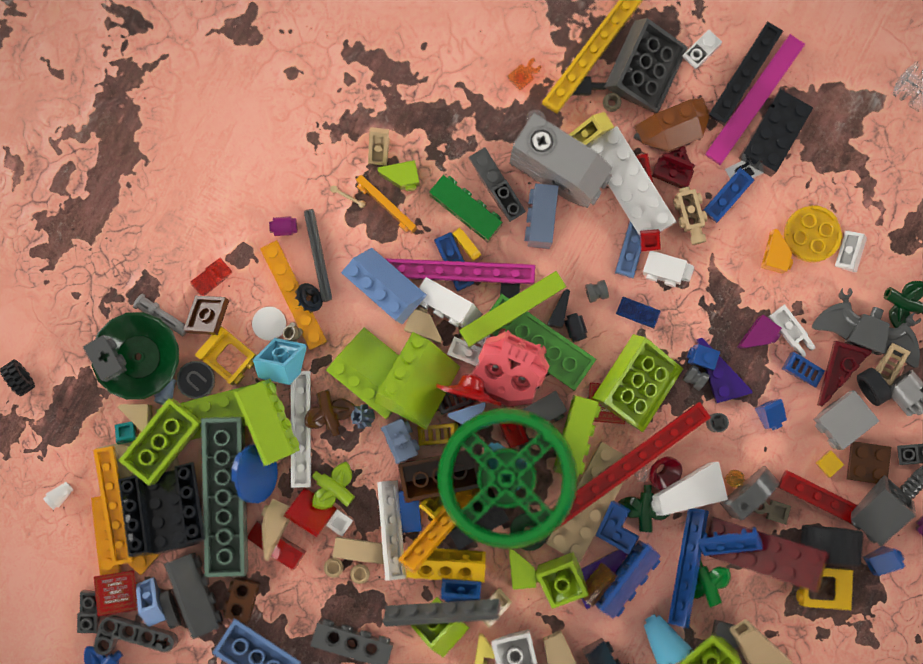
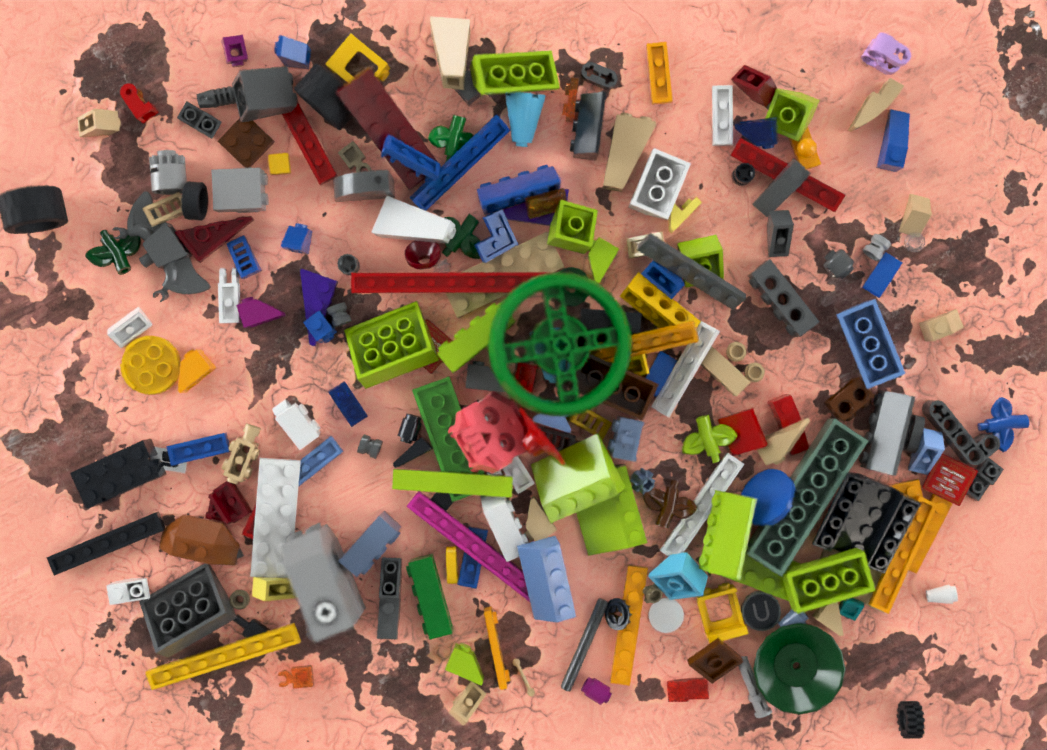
camera: 145 degrees left, 5 degrees up
dark grey brick [83,335,127,382] -> none
white plate [326,509,354,537] -> none
red tile [640,229,661,251] -> none
dark pink tile [705,34,805,165] -> none
clear yellow plate [725,470,745,487] -> none

